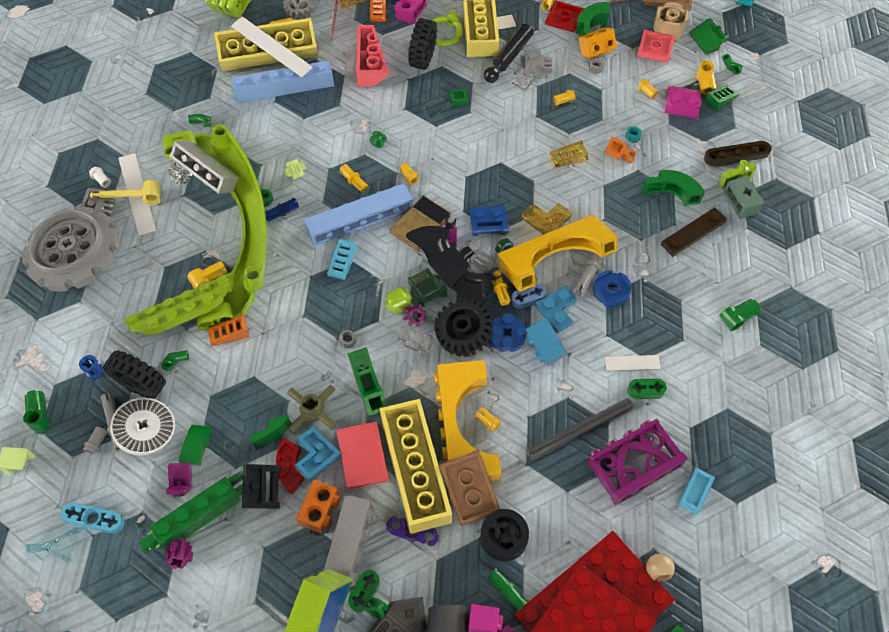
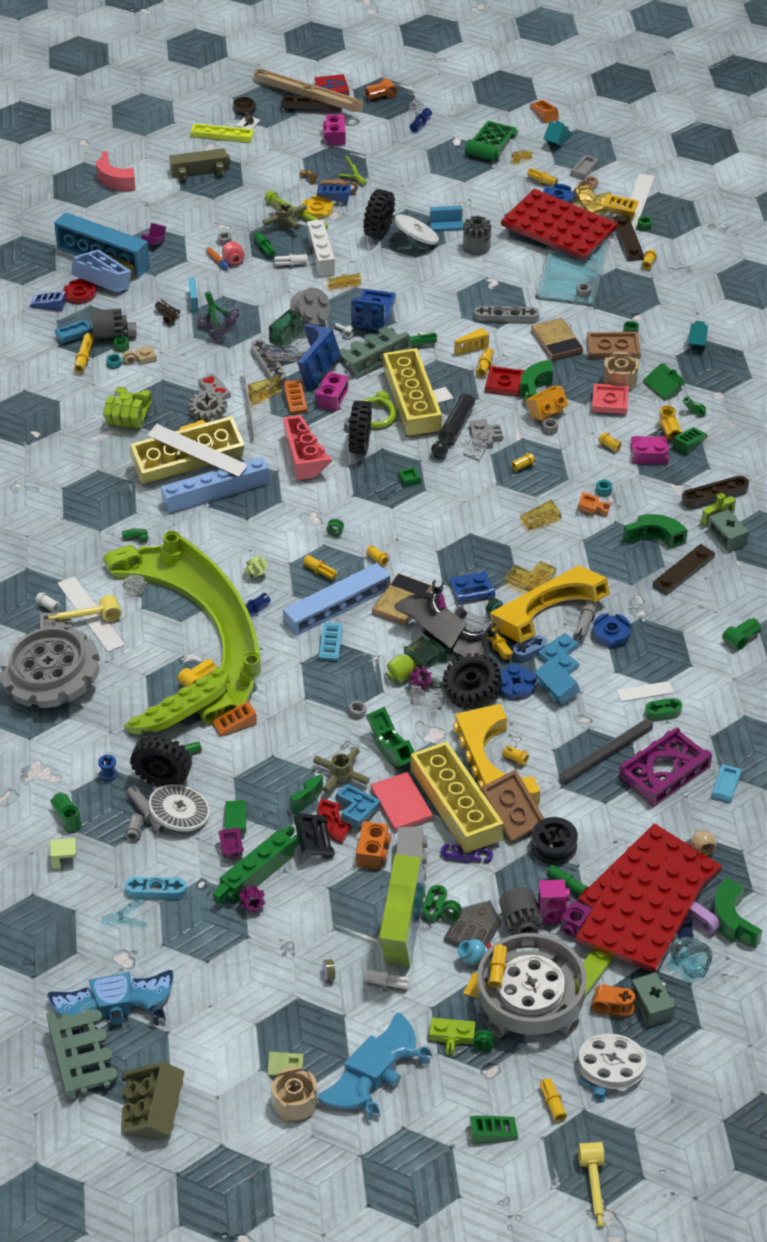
camera: 10 degrees left, 15 degrees down
light grey brick [170,141,239,194] -> none

